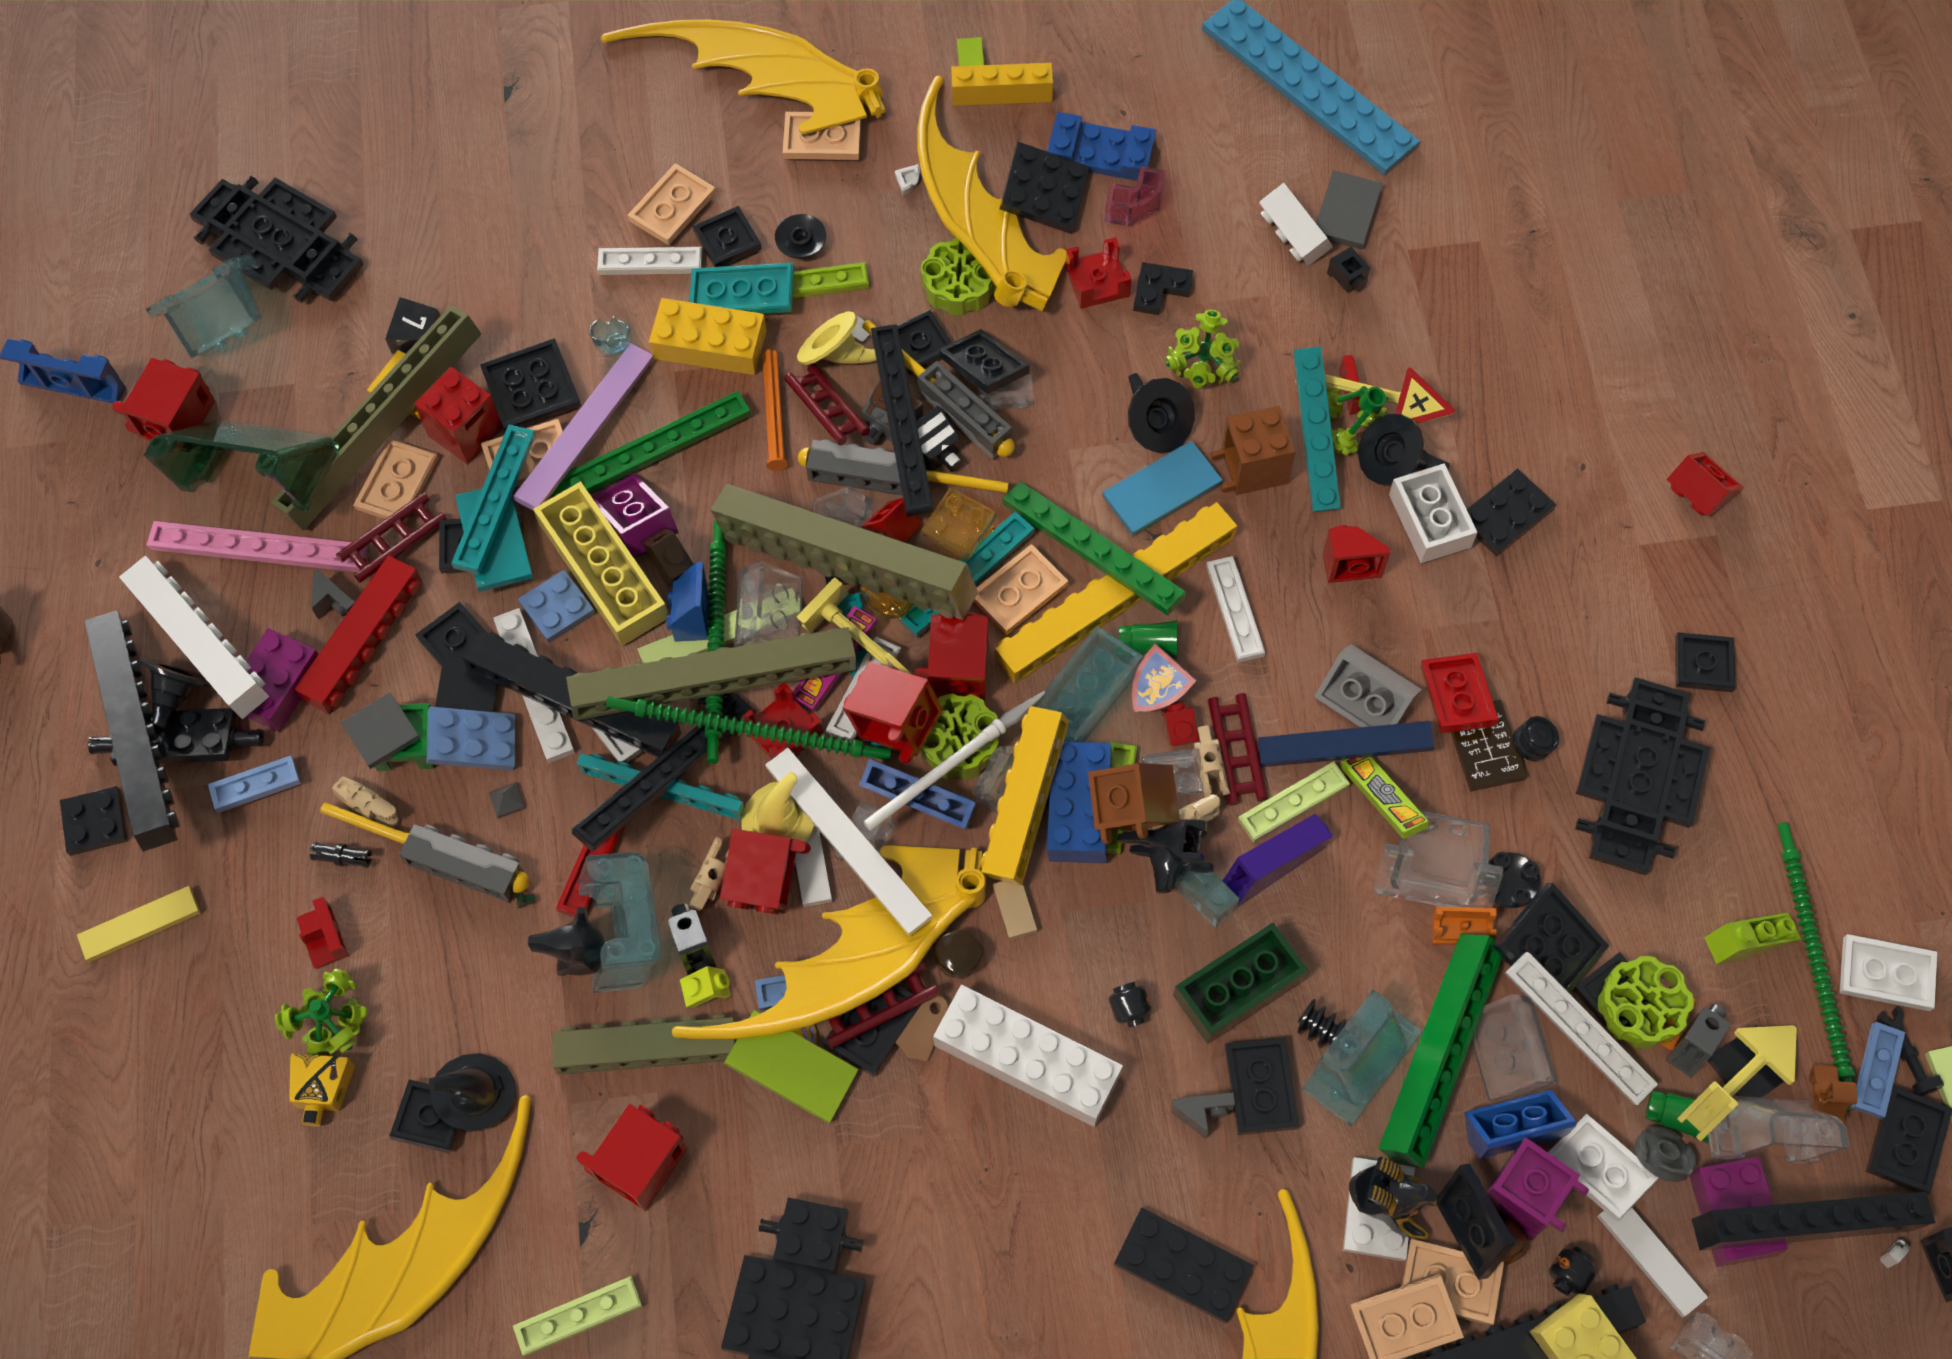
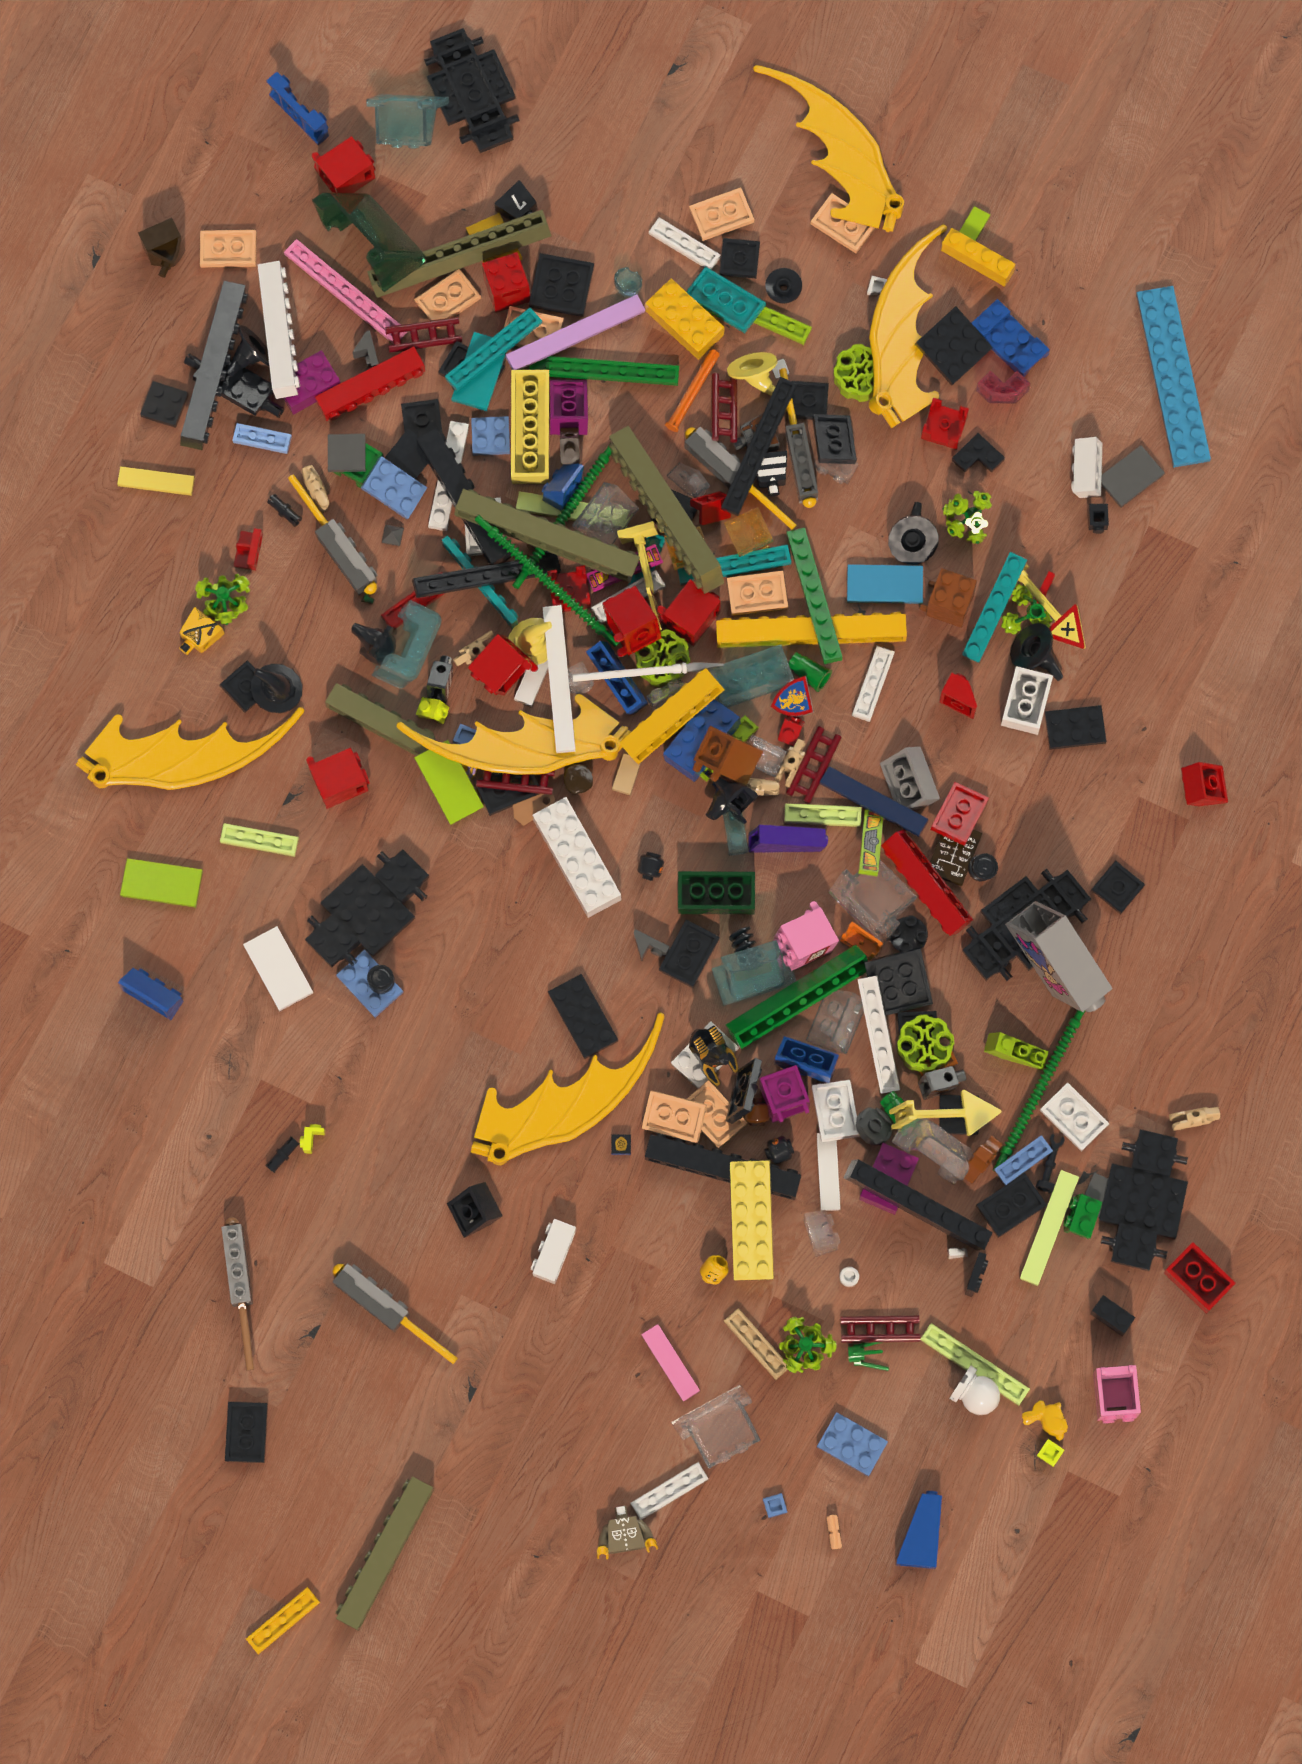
camera: 35 degrees right, 10 degrees up
none -> light nougat tile [200,230,256,268]
none -> bright pink container [774,901,839,971]
none -> red brick [881,829,974,936]
none -> light grey brick [1005,901,1113,1012]

